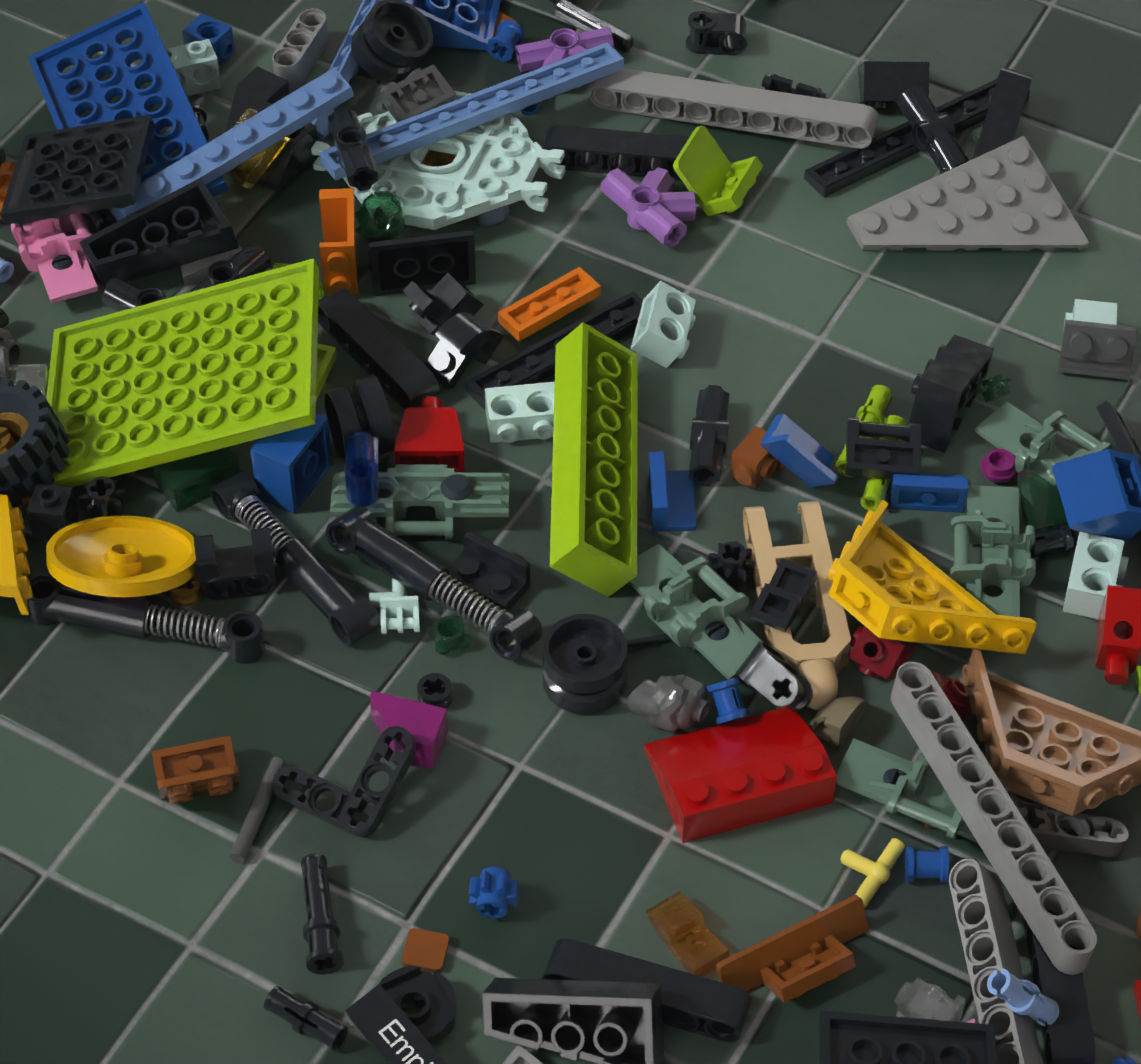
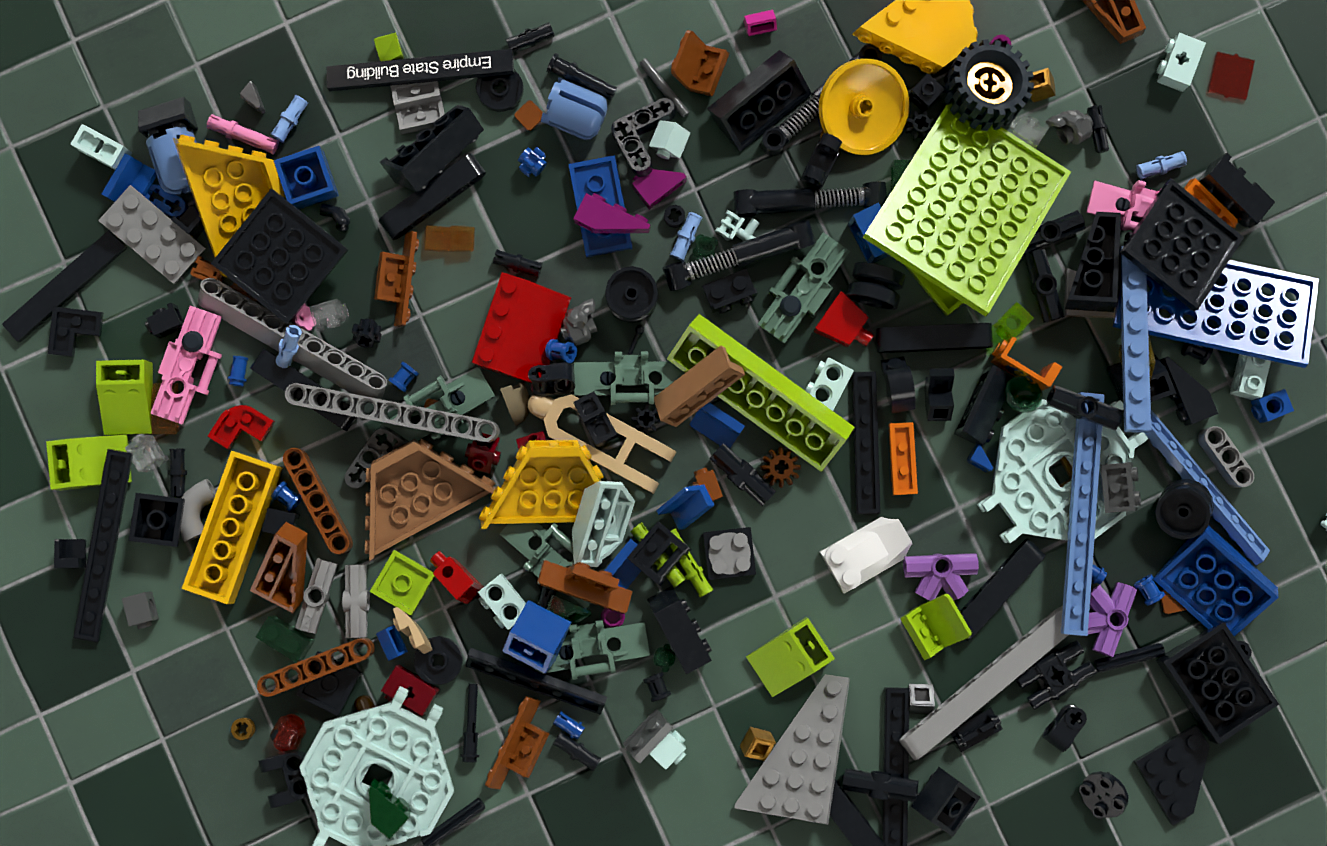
camera: 120 degrees right, 35 degrees up
clear blue piece [344,432,379,507] -> none
light aqua brick [631,281,696,368] -> none
light yellow piece [840,838,905,908] -> none
none -> black gear [352,318,382,348]
none -> black pin [493,249,543,277]
none -> dark orange bracket [537,560,633,614]
none -> medium blue cylinder [541,78,607,140]
none -> blue plate [568,155,633,257]
none -> light aqua wedge [572,481,635,567]
none -> magenta slope [573,193,651,234]
none -> black bush [643,672,671,702]
none -> light aqua brick [649,120,690,160]
none -> medium nougat panel [654,346,745,427]
none -> light blue pin [670,212,702,261]
none -> light grey piece [703,527,756,580]
none -> black slope [707,50,811,152]
none -> pearl gold slope [740,727,776,761]
none -> dark pink piece [744,10,777,36]
none -> lime slope [746,617,835,697]
none -> reddish brown gear [760,447,801,488]
none -> white slope [820,517,913,594]
none -> flat silver slope [909,684,935,714]
none -> blue slope [967,444,993,472]
none -> black pin [1015,640,1097,710]

